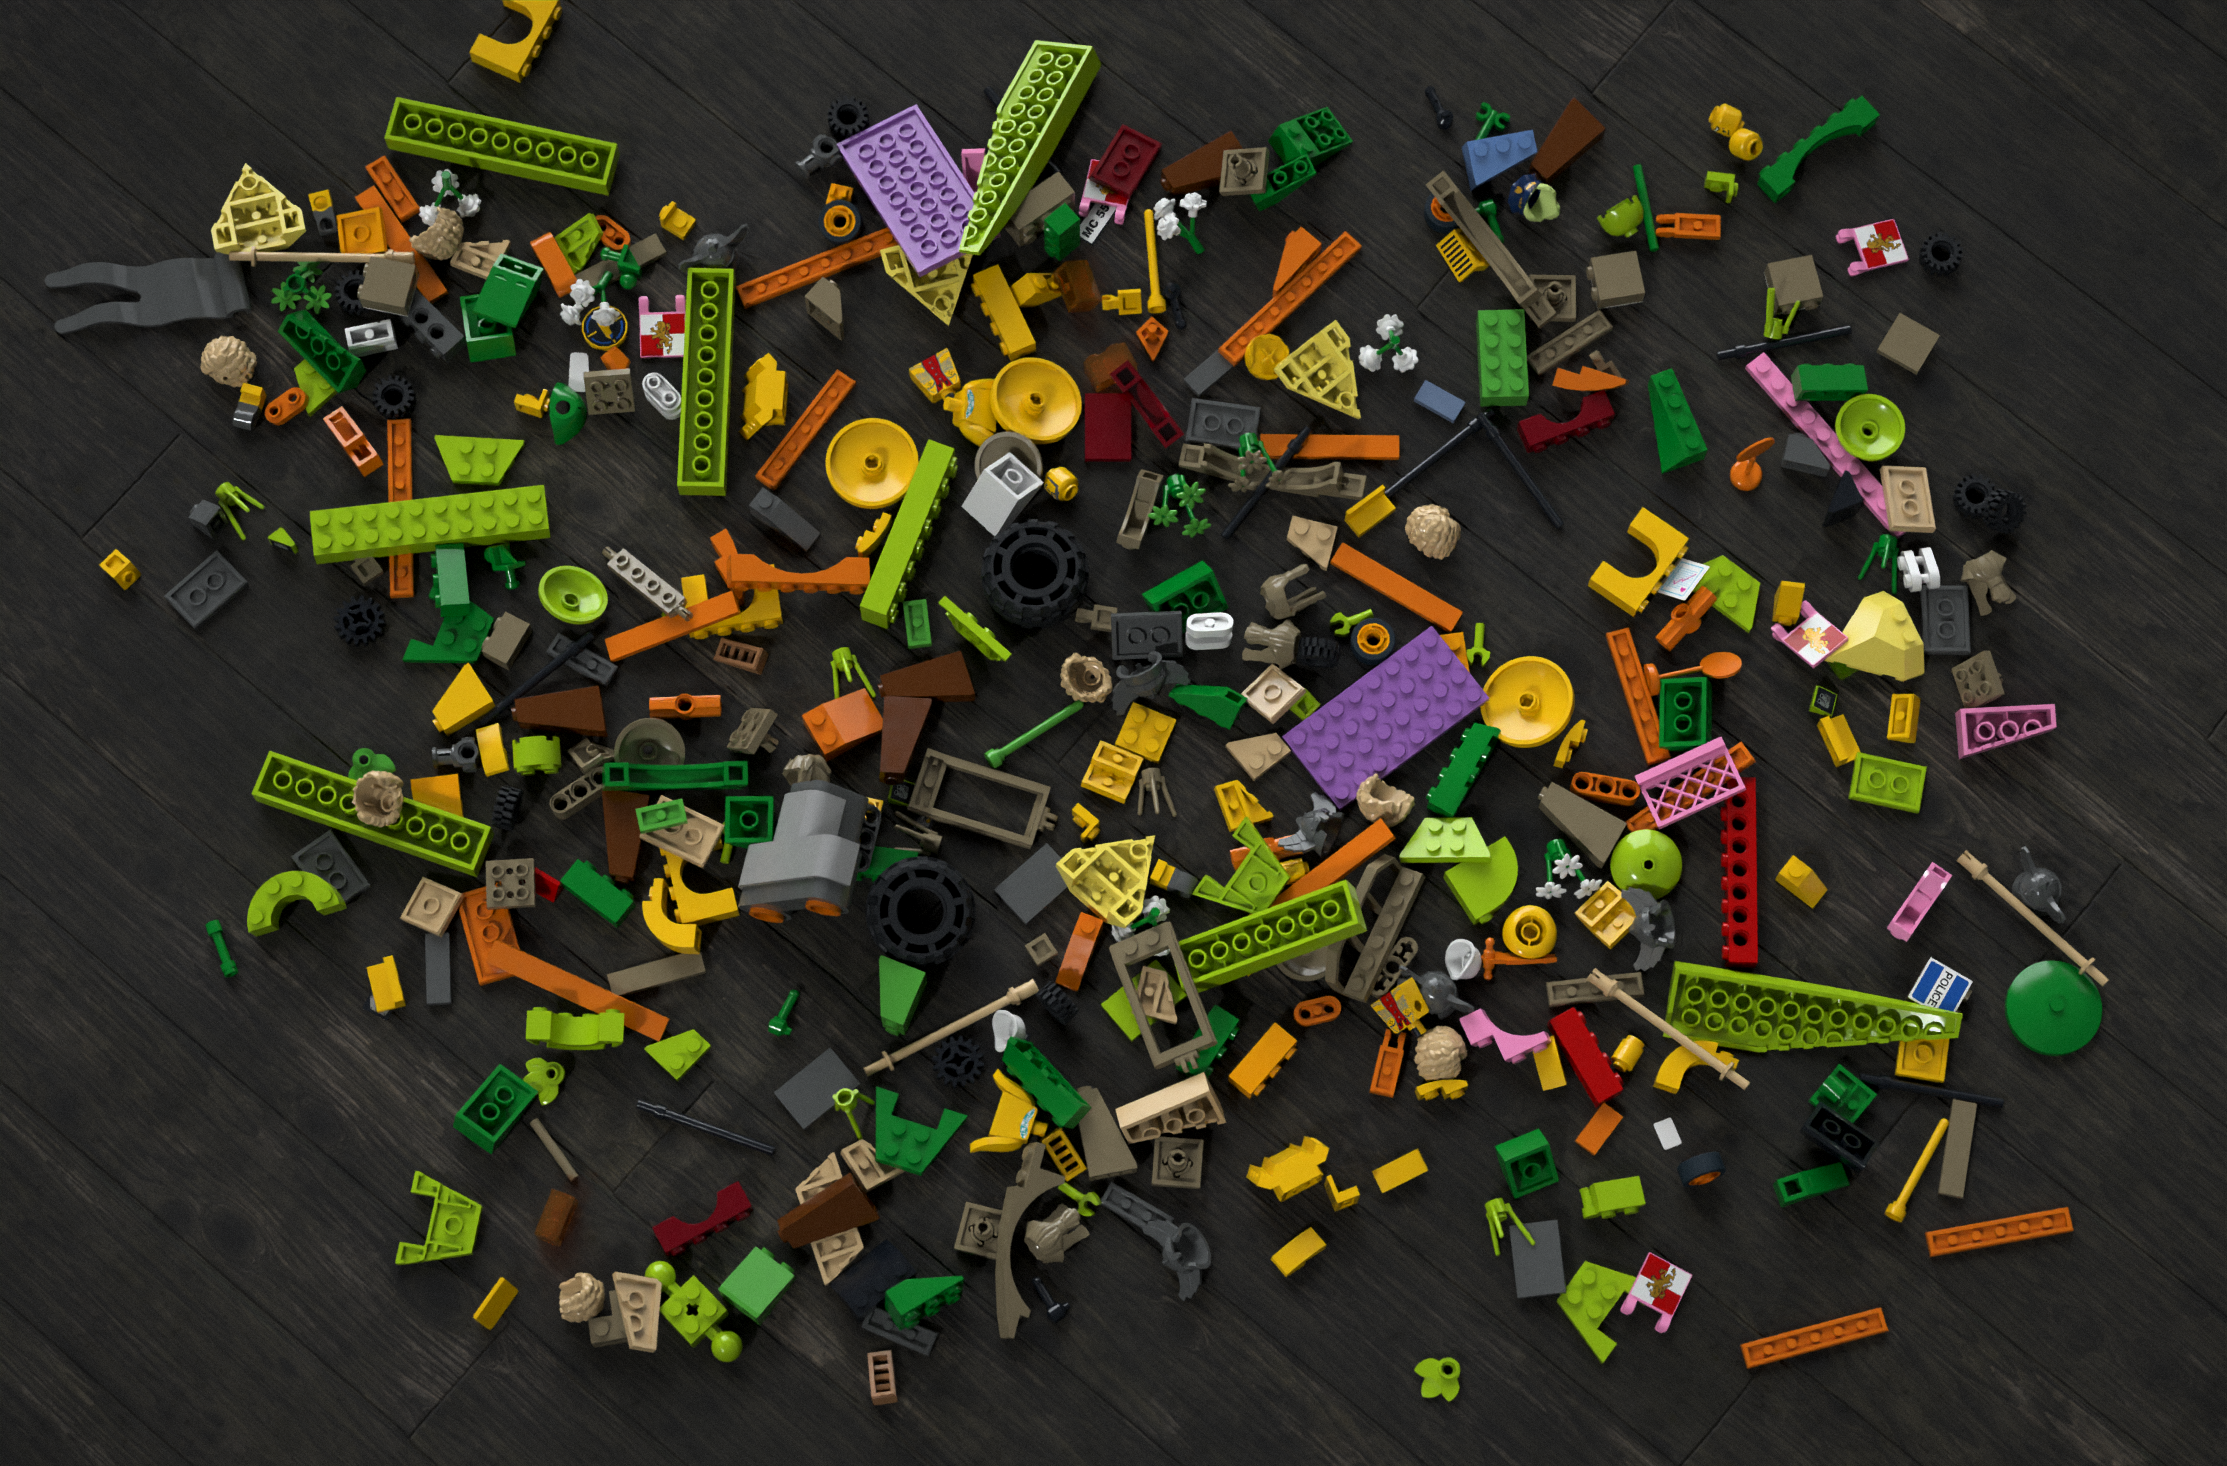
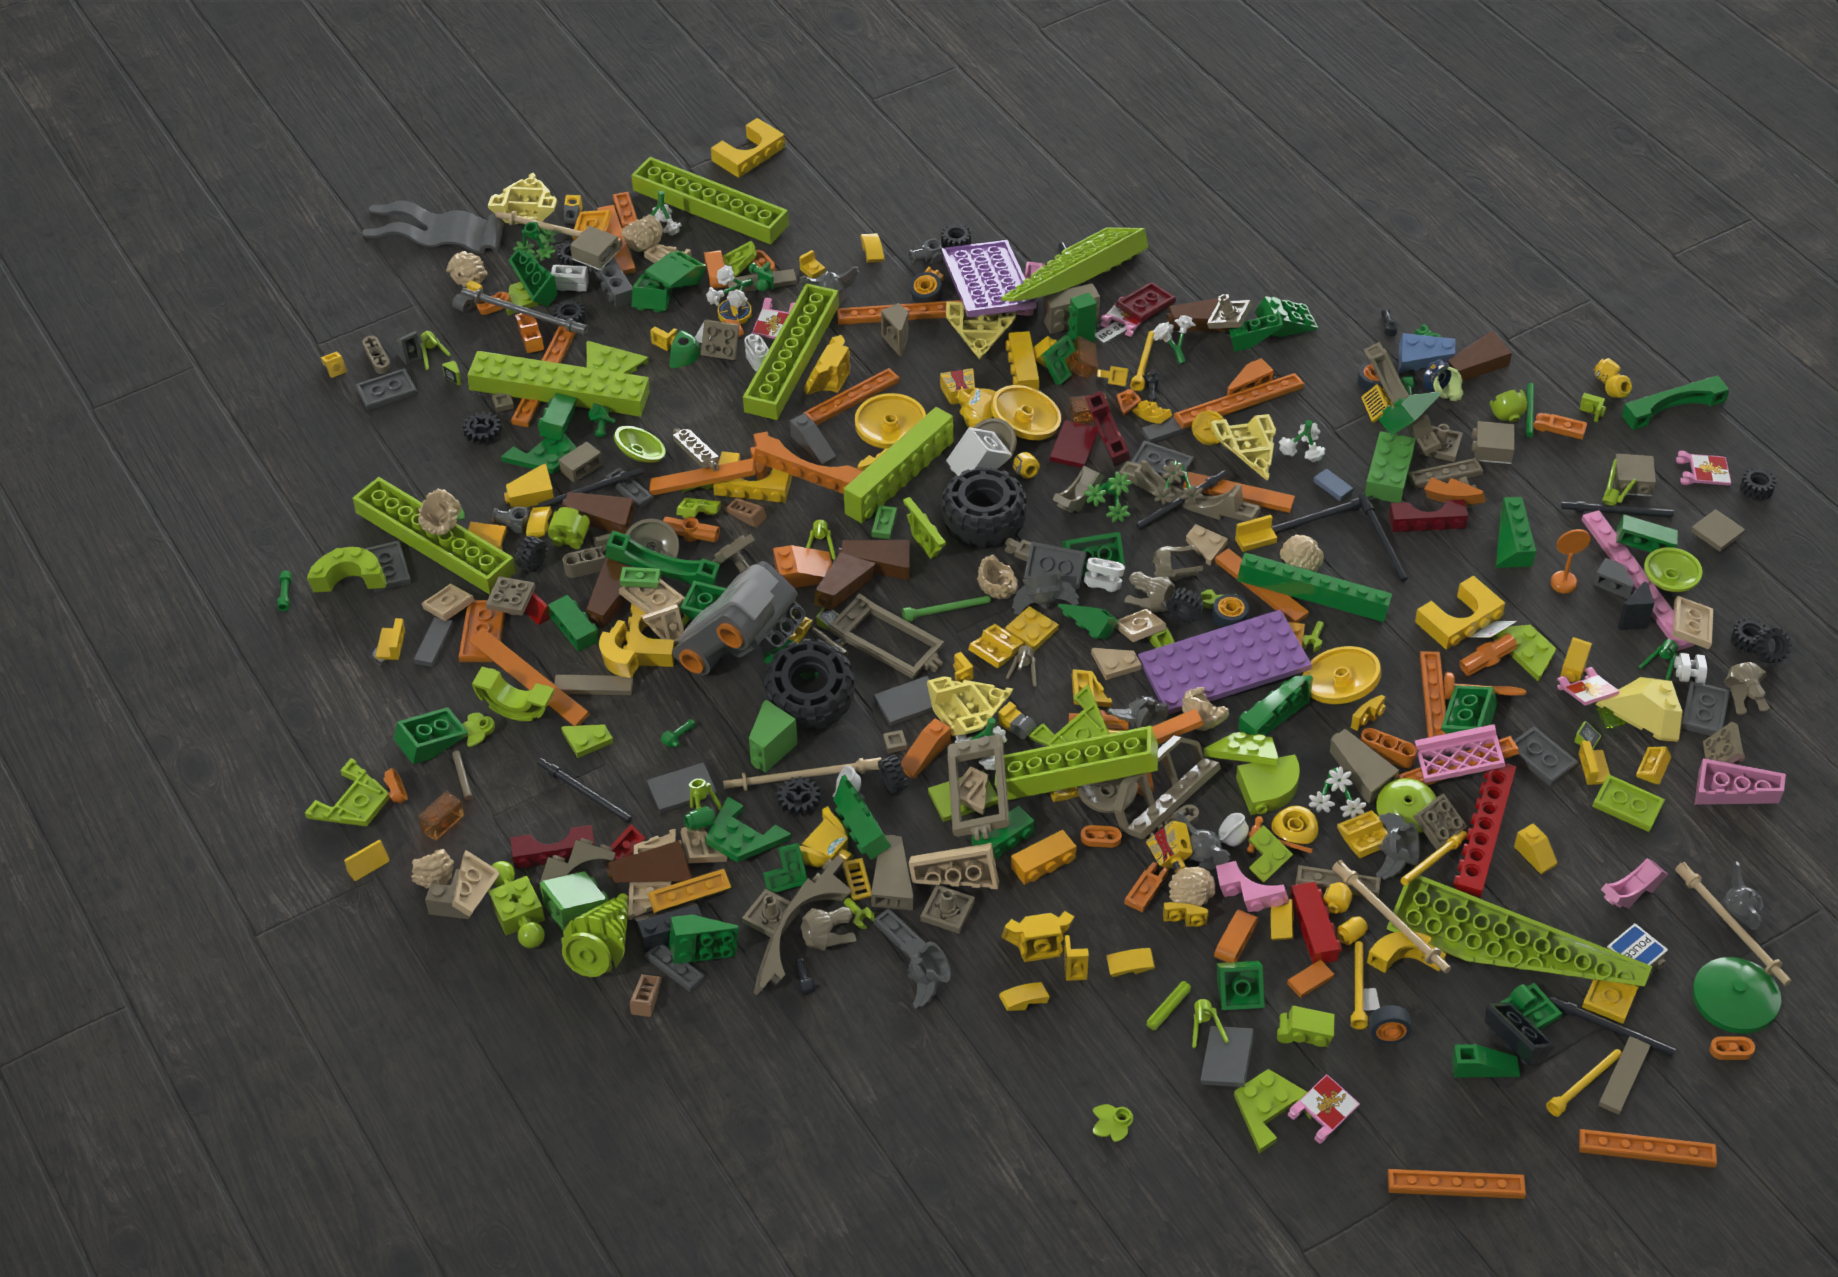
camera: 20 degrees right, 25 degrees down
none -> dark tan beam [362,336,391,374]
none -> orange plate [383,768,408,804]
none -> dark grey bar [461,288,589,336]
none -> dark tan arch [540,838,615,882]
none -> lime plant [561,893,629,977]
none -> red slope [610,824,646,862]
none -> tan wing [641,605,684,644]
none -> light orange plate [647,869,731,913]
none -> lime plate [677,498,721,518]
none -> green brick [684,806,716,831]
none -> green plate [763,843,807,893]
none -> yellow slope [861,234,884,263]
none -> green plate [1041,335,1076,385]
none -> yellow slope [1132,400,1172,424]
none -> lime axle [1146,981,1191,1030]
none -> orange beam [1214,909,1258,963]
none -> green brick [1237,553,1392,622]
none -> lime plate [1248,825,1293,883]
none -> yellow head [1322,882,1353,914]
none -> yellow piece [1351,941,1368,1029]
none -> green slope [1378,392,1441,436]
none -> yellow bar [1401,831,1467,885]
none -> dark tan tile [1413,793,1467,850]
none -> dark grey tile [1513,726,1579,786]
none -> orange plate [1709,1037,1755,1060]

